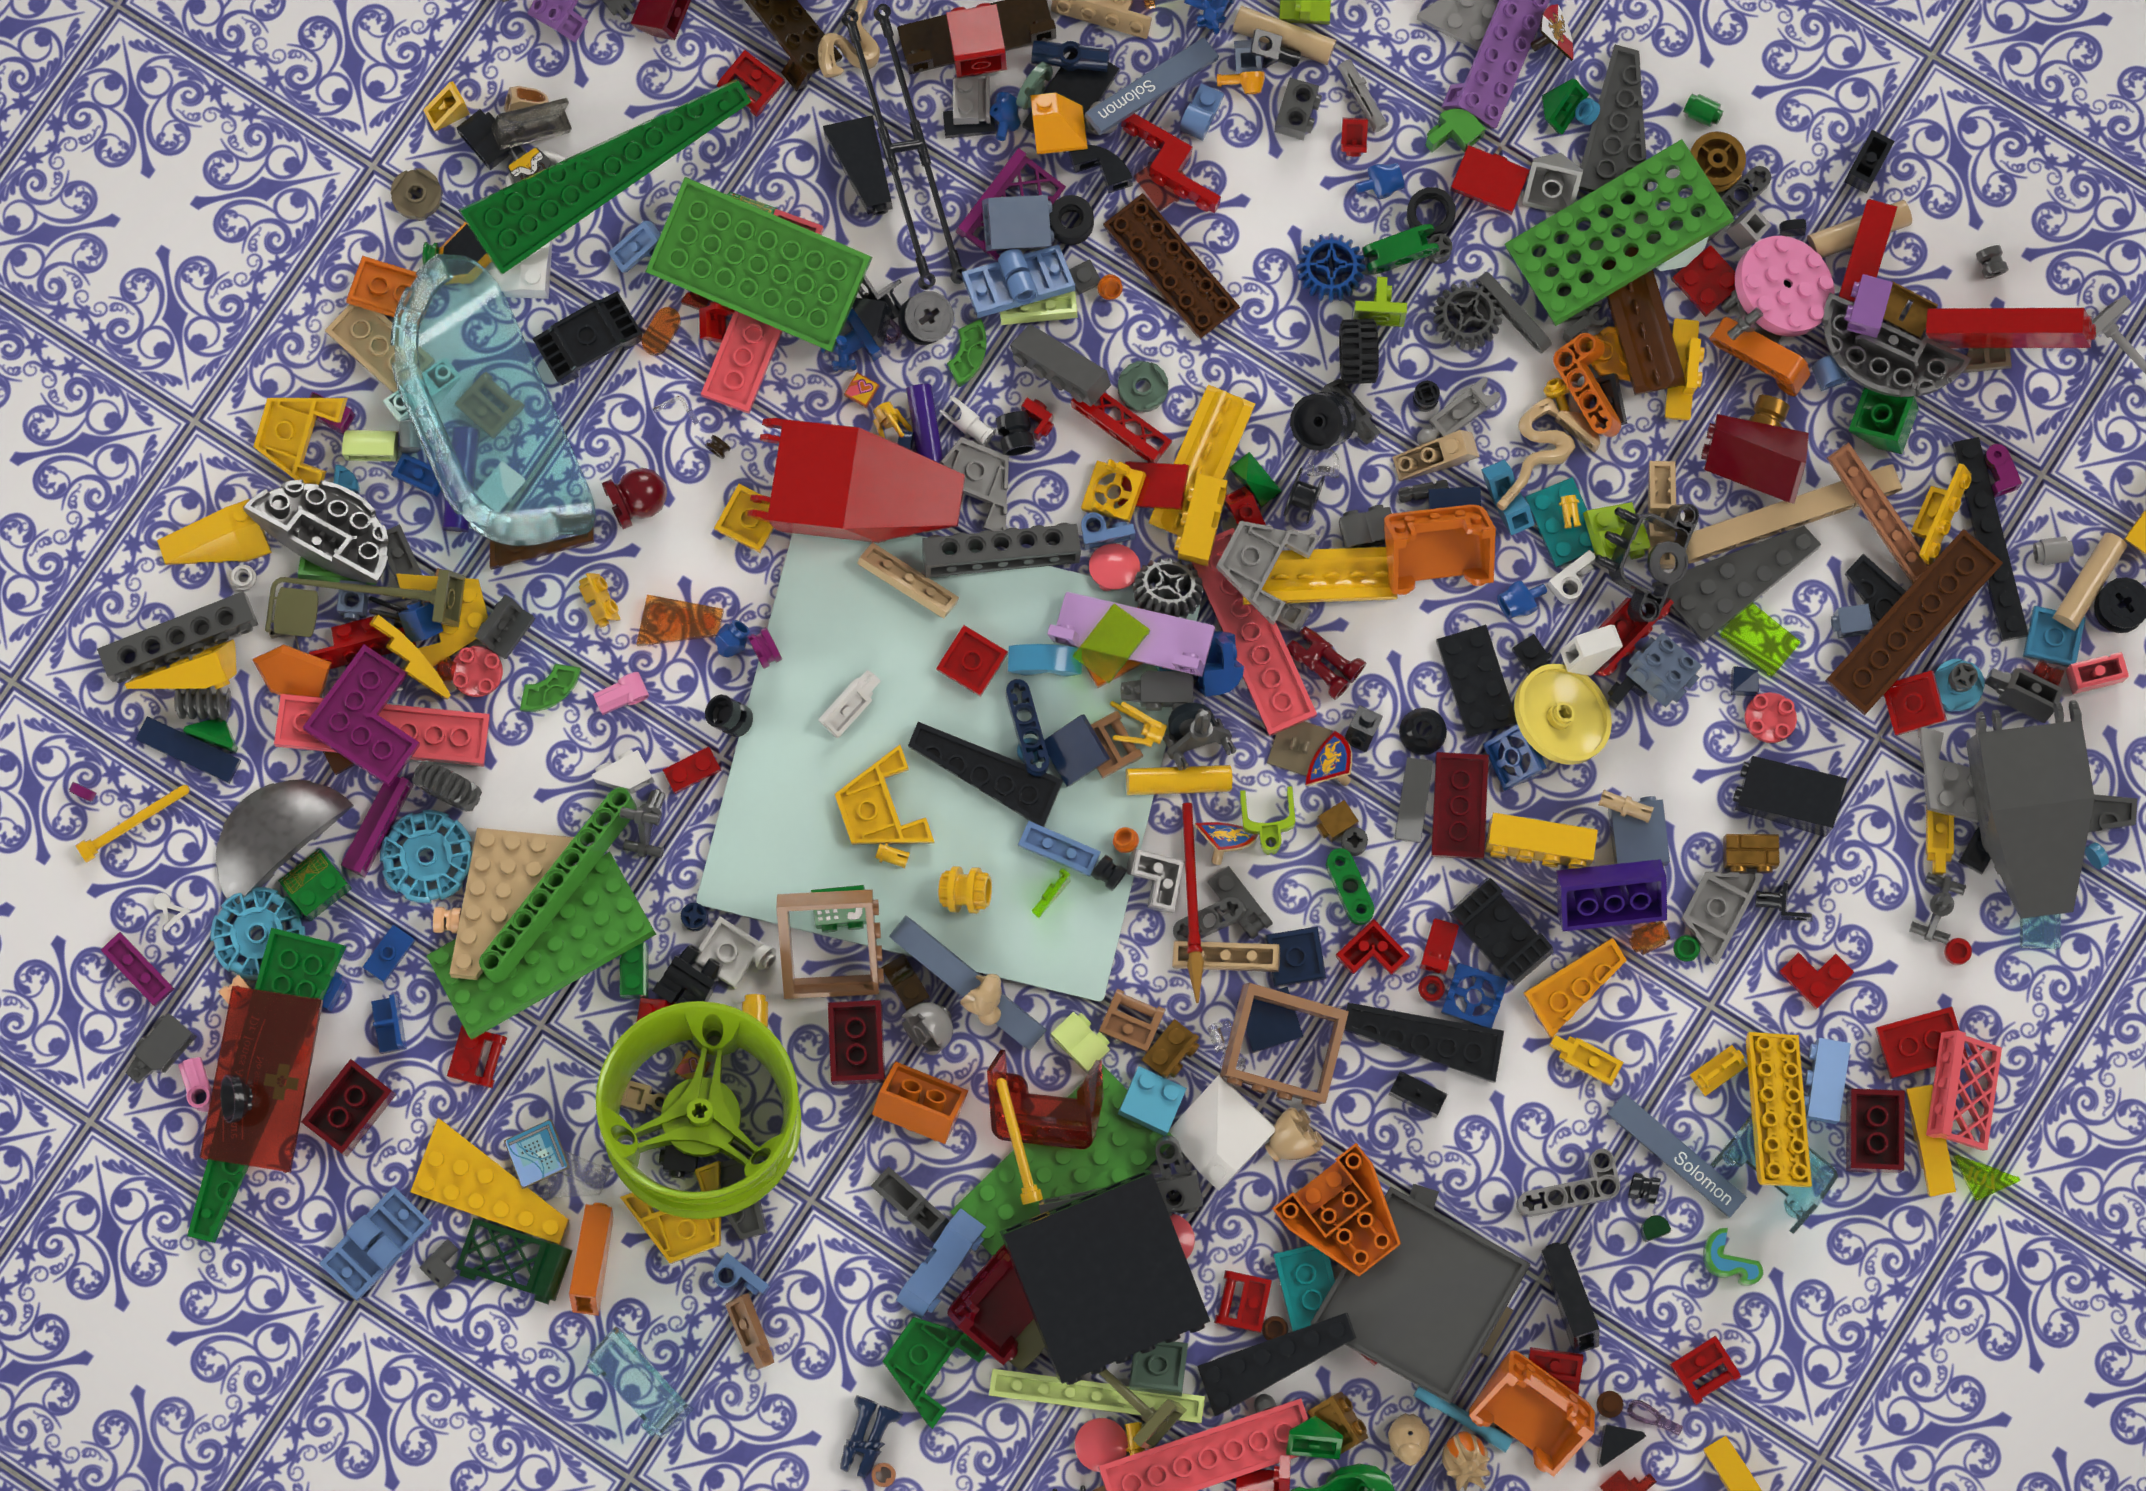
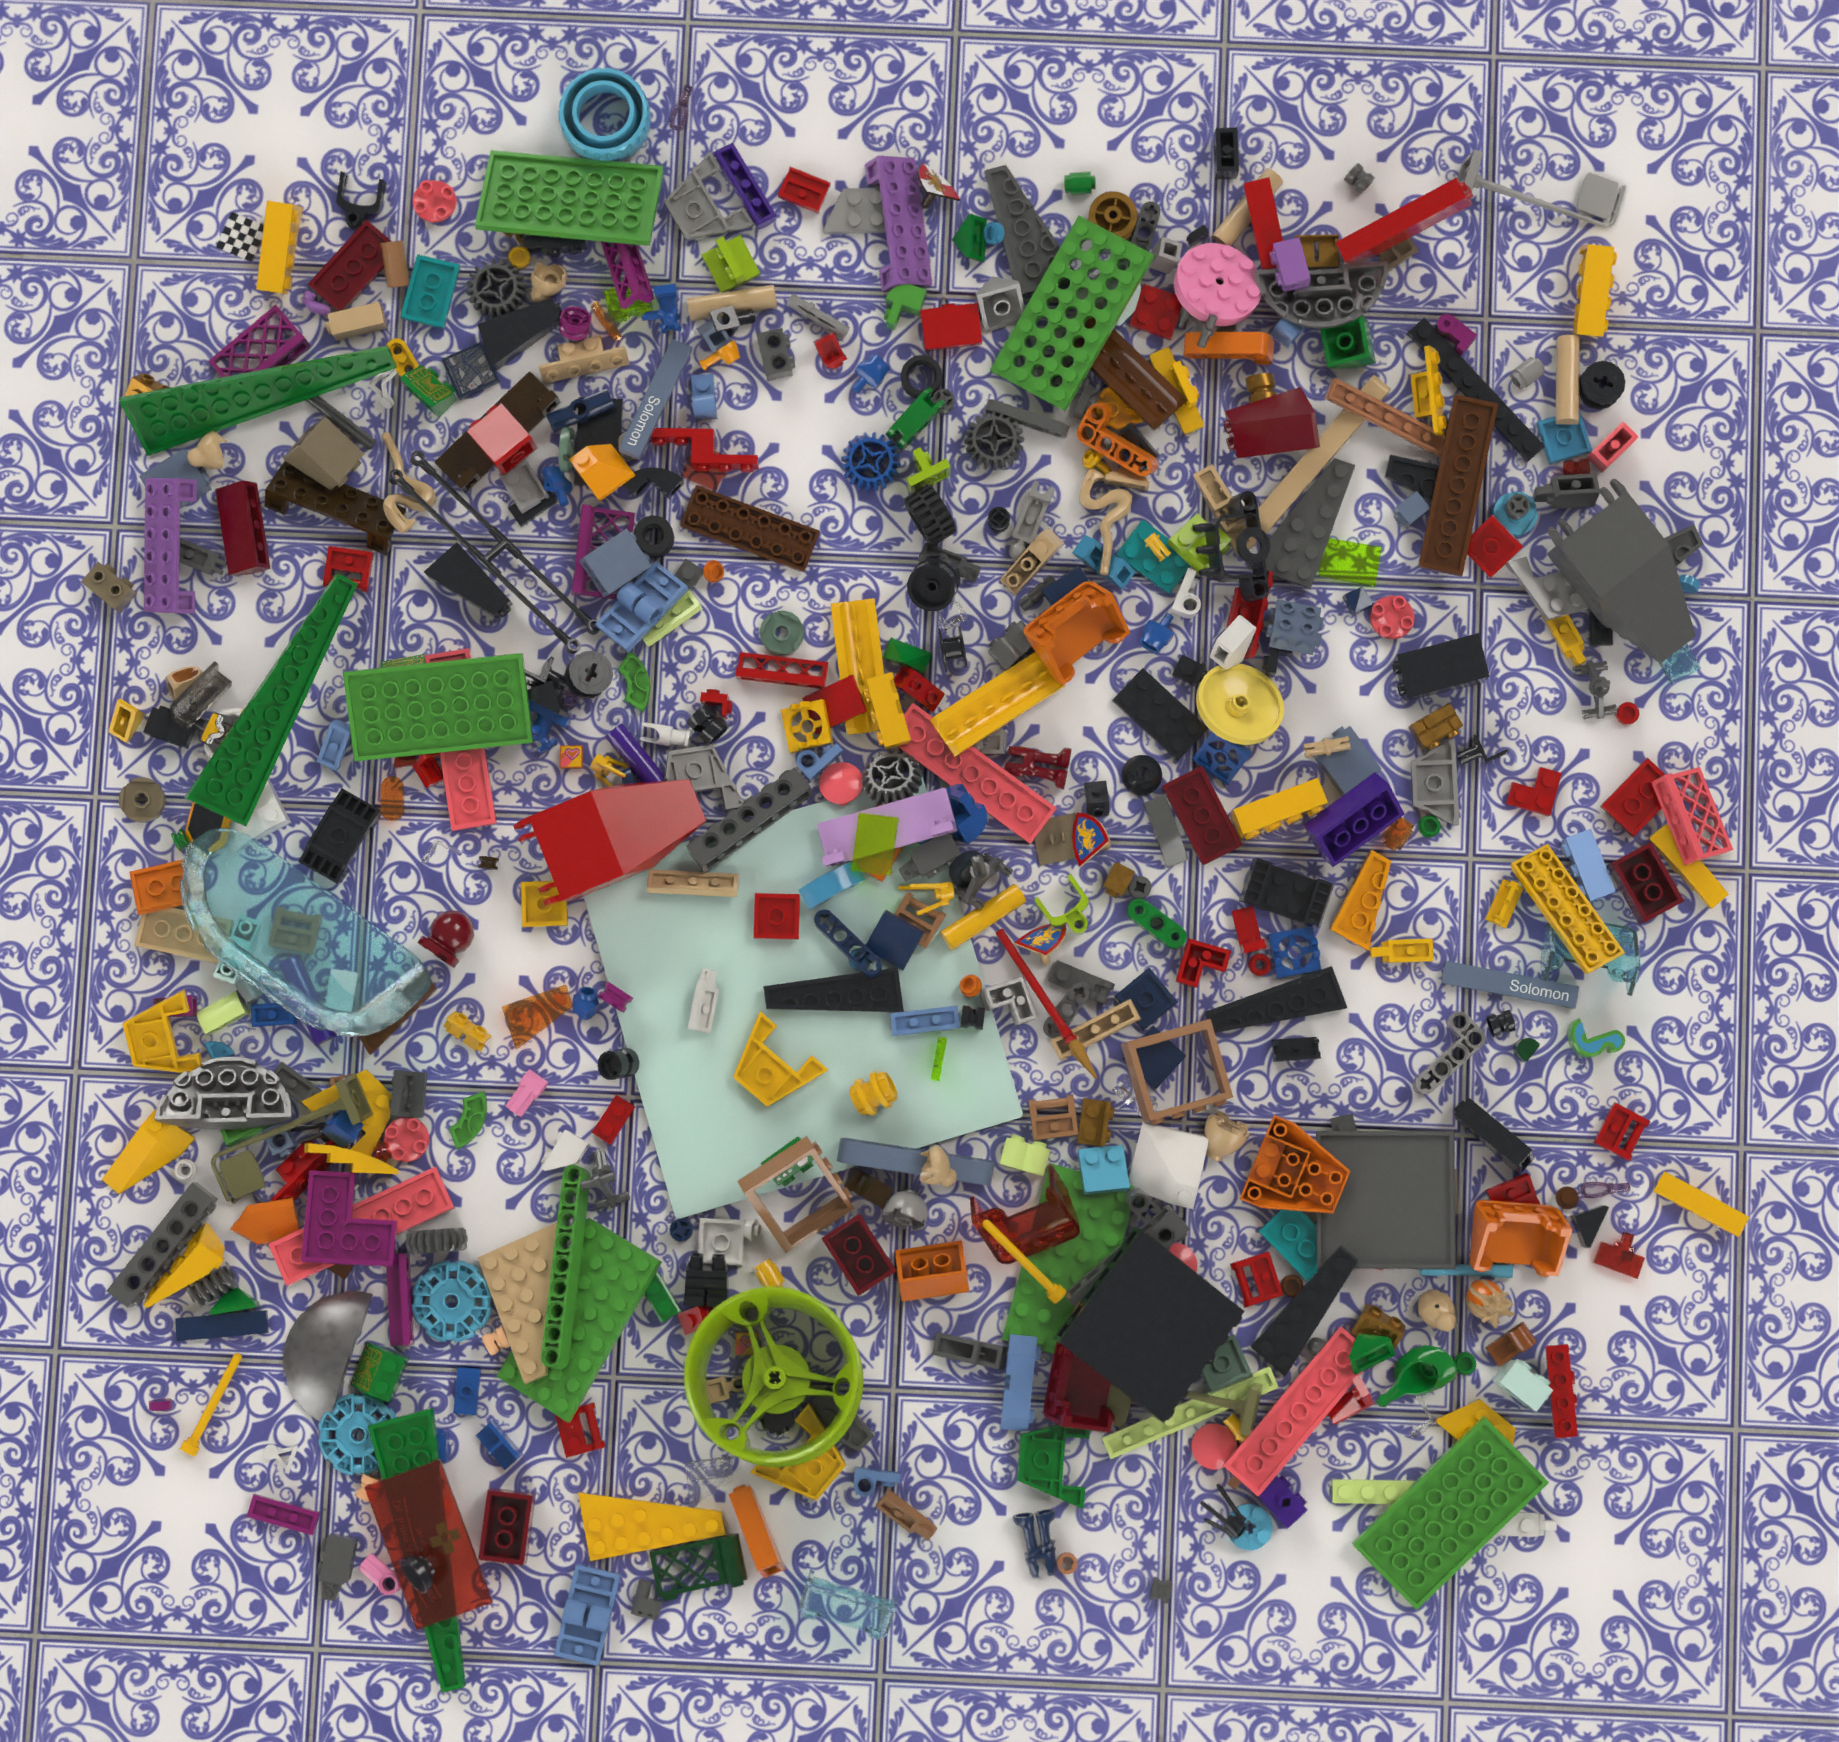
camera: 30 degrees left, 5 degrees up
piece [504,1119,570,1189] -> none
yellow pin [875,843,910,869] -> none
dark grey brick [1010,324,1111,406] -> none
light grey wing [1216,521,1320,625] -> none
clear neon green tile [1953,1155,2021,1202] -> none

